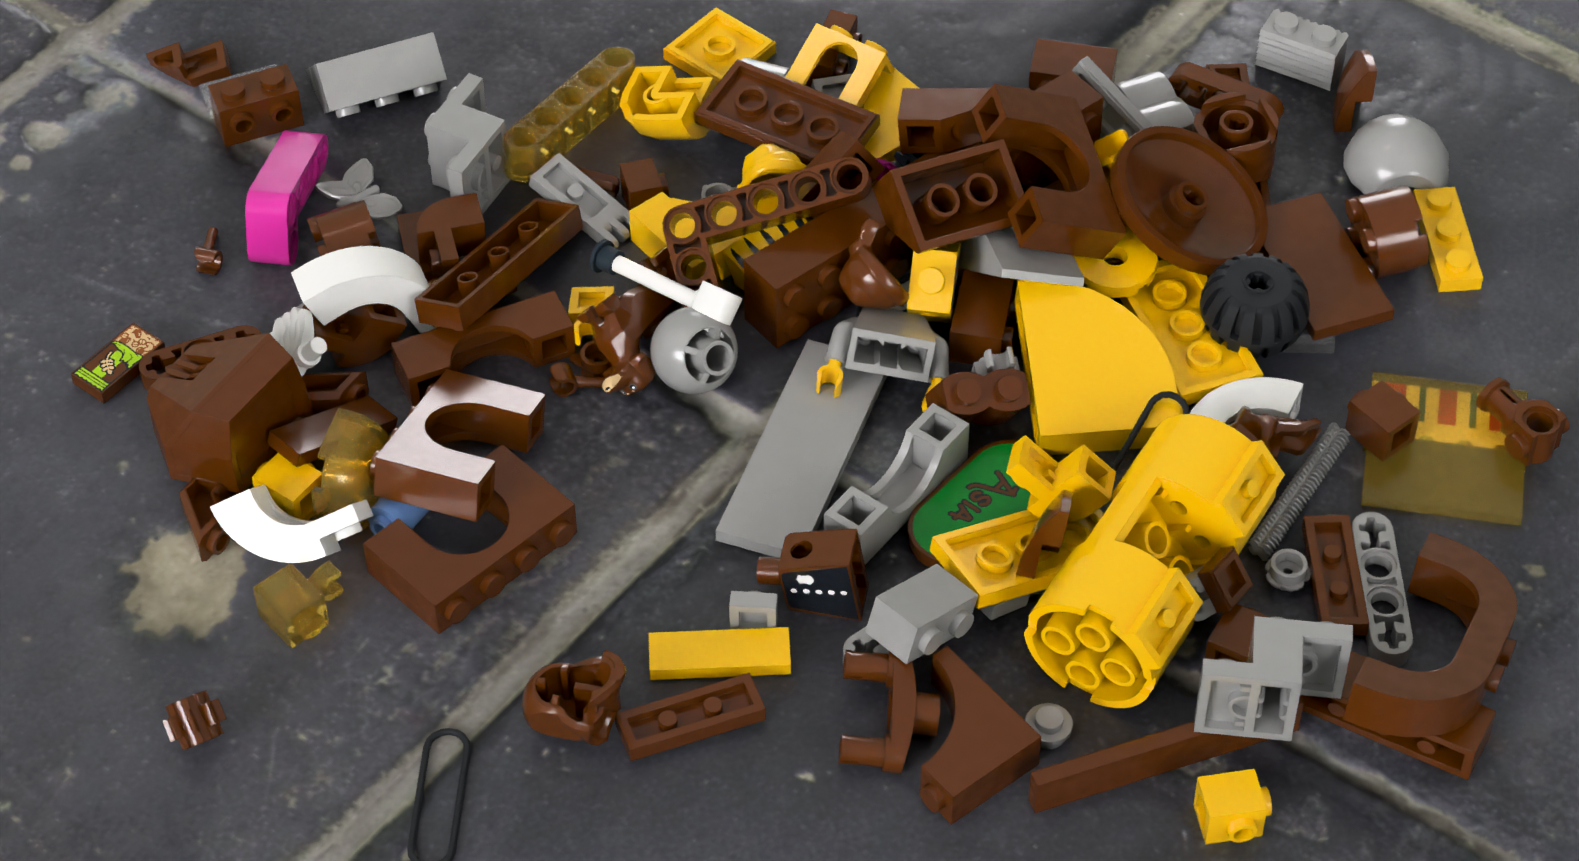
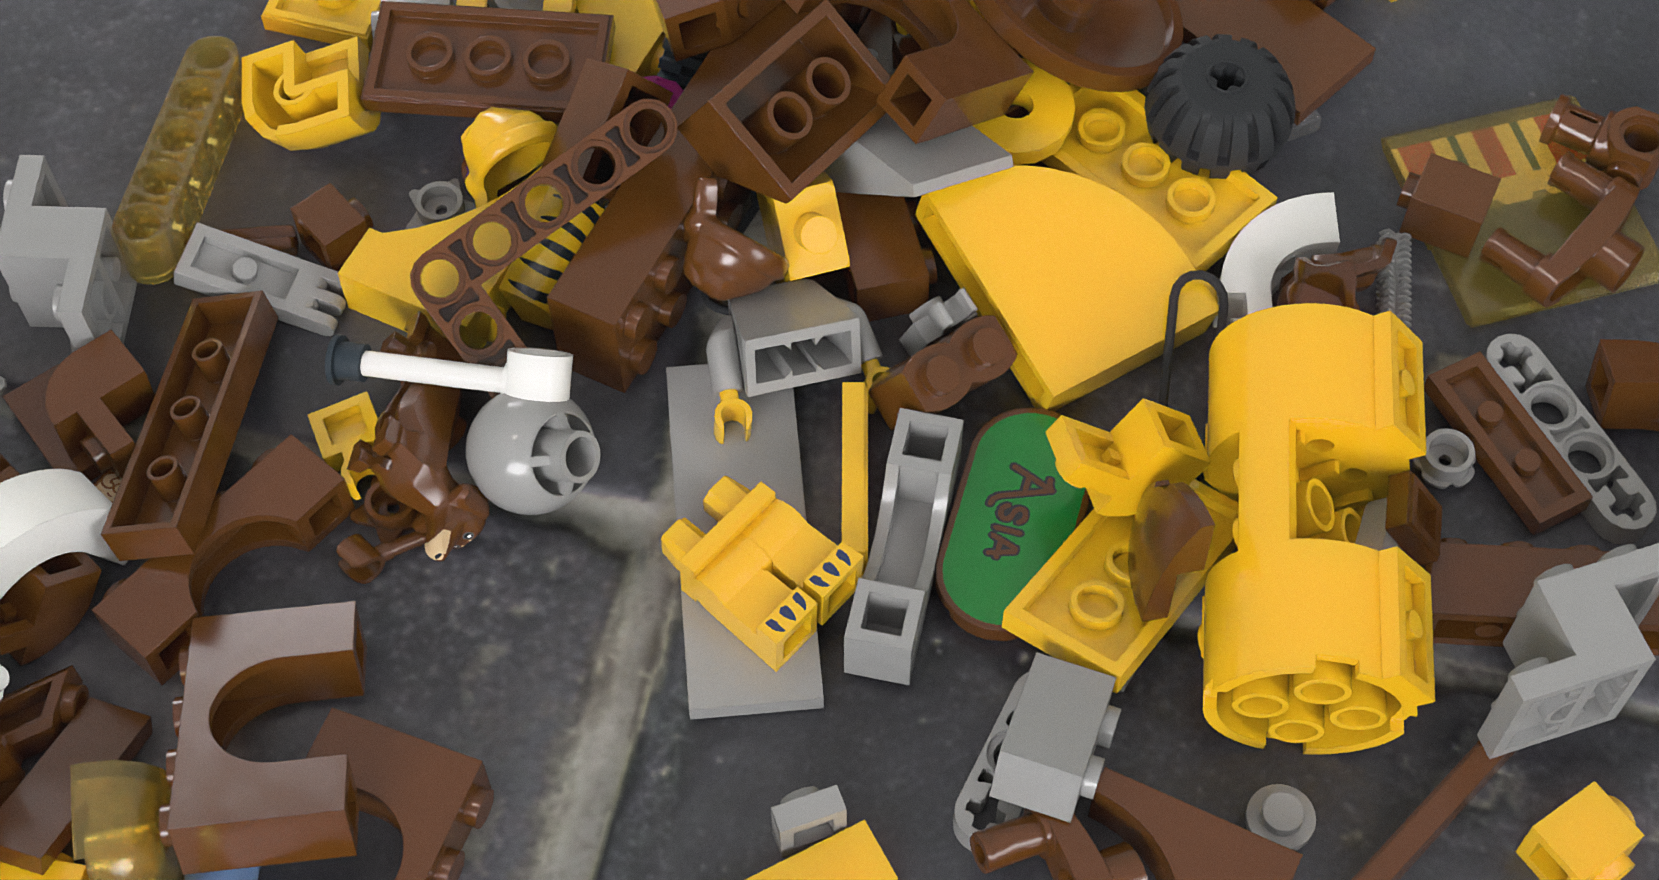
camera: 25 degrees left, 10 degrees up
reddish brown torso [757,529,869,621] -> none
none -> yellow hips [661,476,864,672]
none -> yellow tile [842,382,868,576]
none -> reddish brown connector [1479,151,1646,308]

